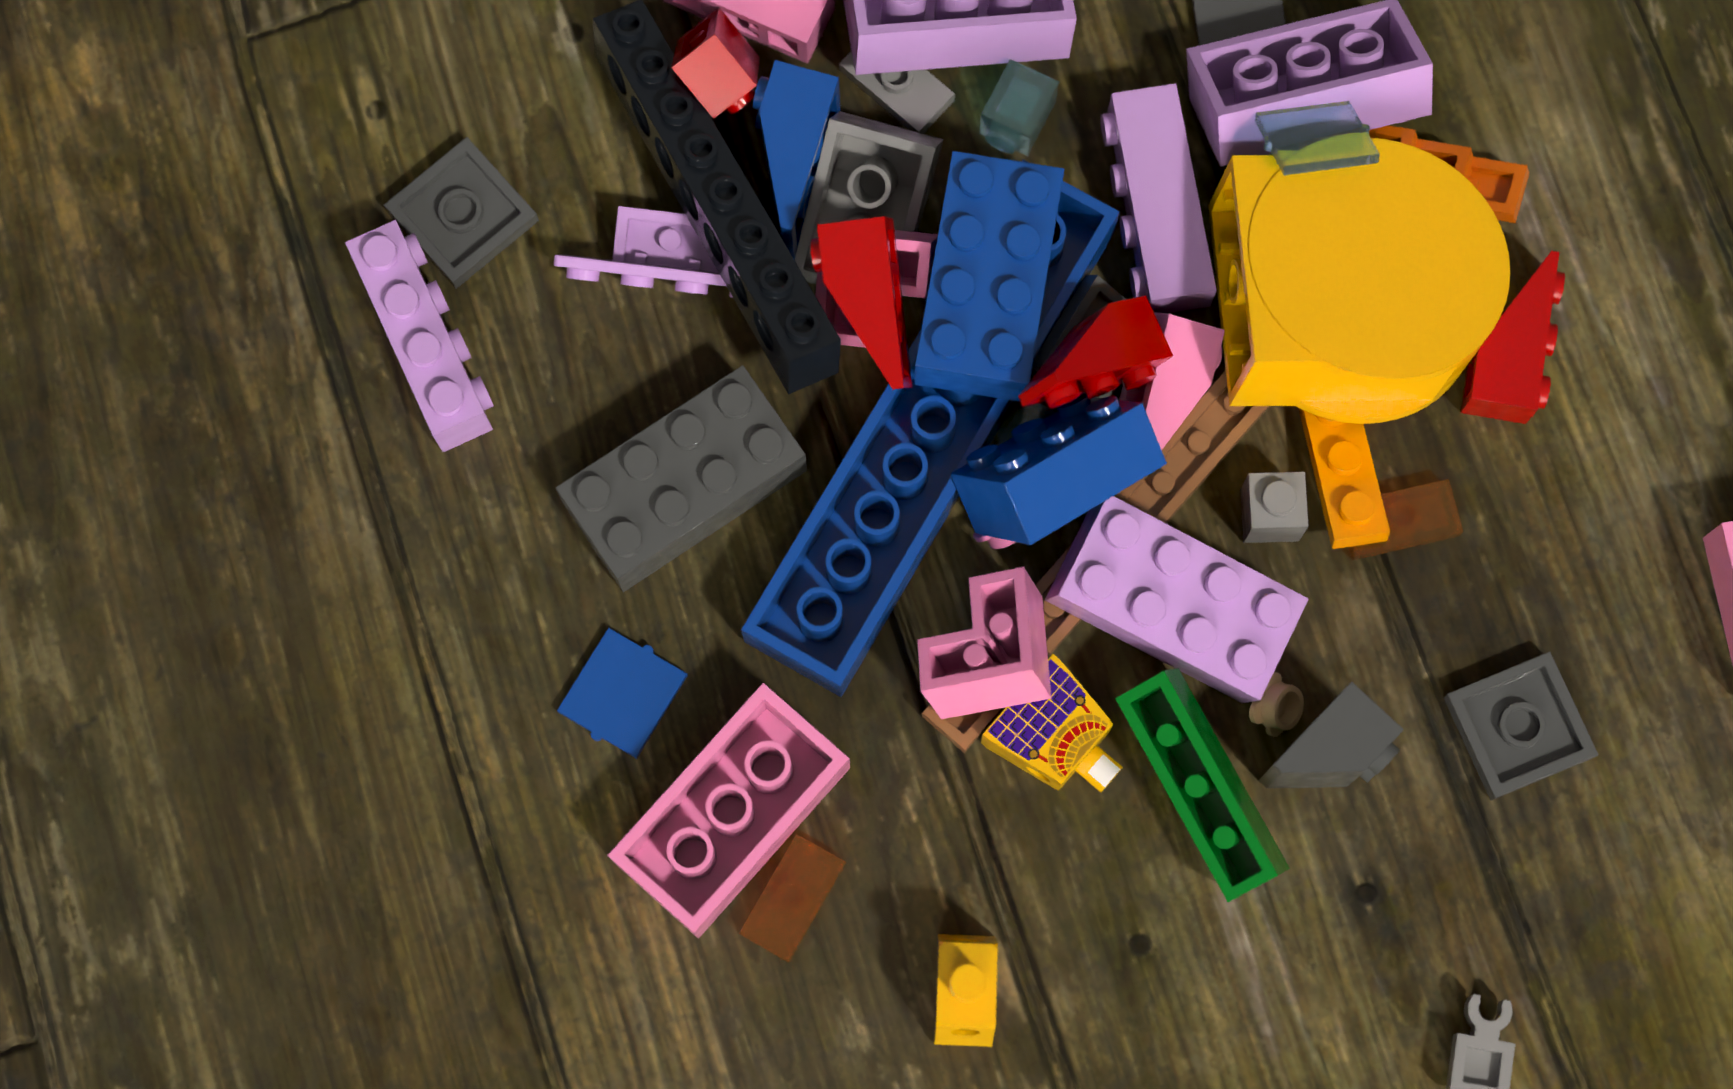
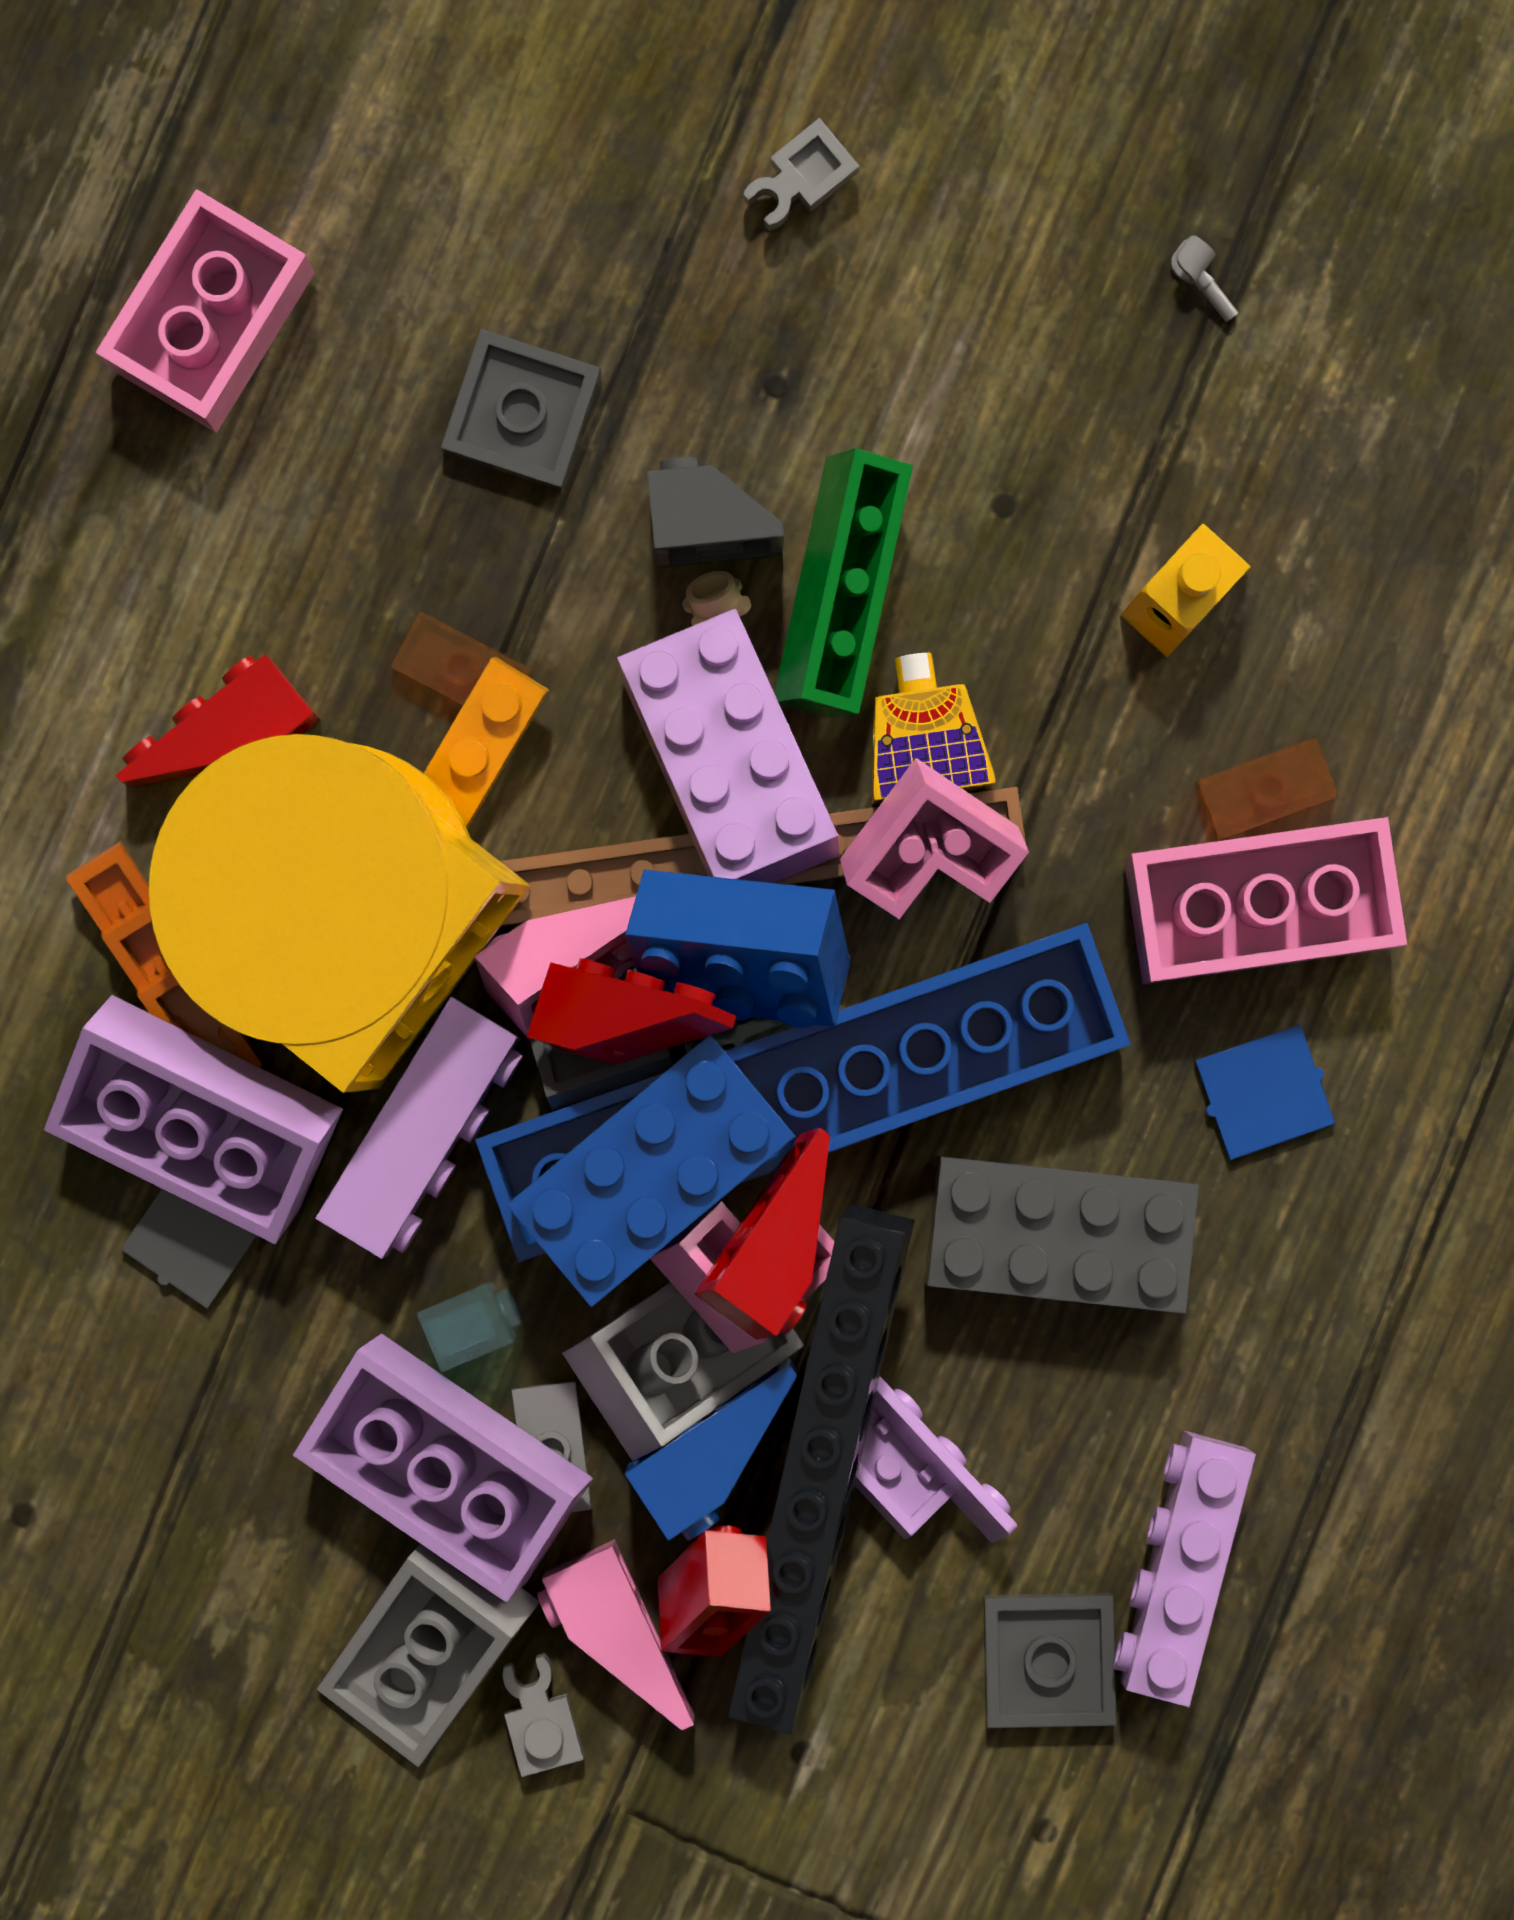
camera: 145 degrees left, 10 degrees up
light grey brick [1240,472,1308,543] -> none
clear light blue piece [1255,101,1380,175] -> none

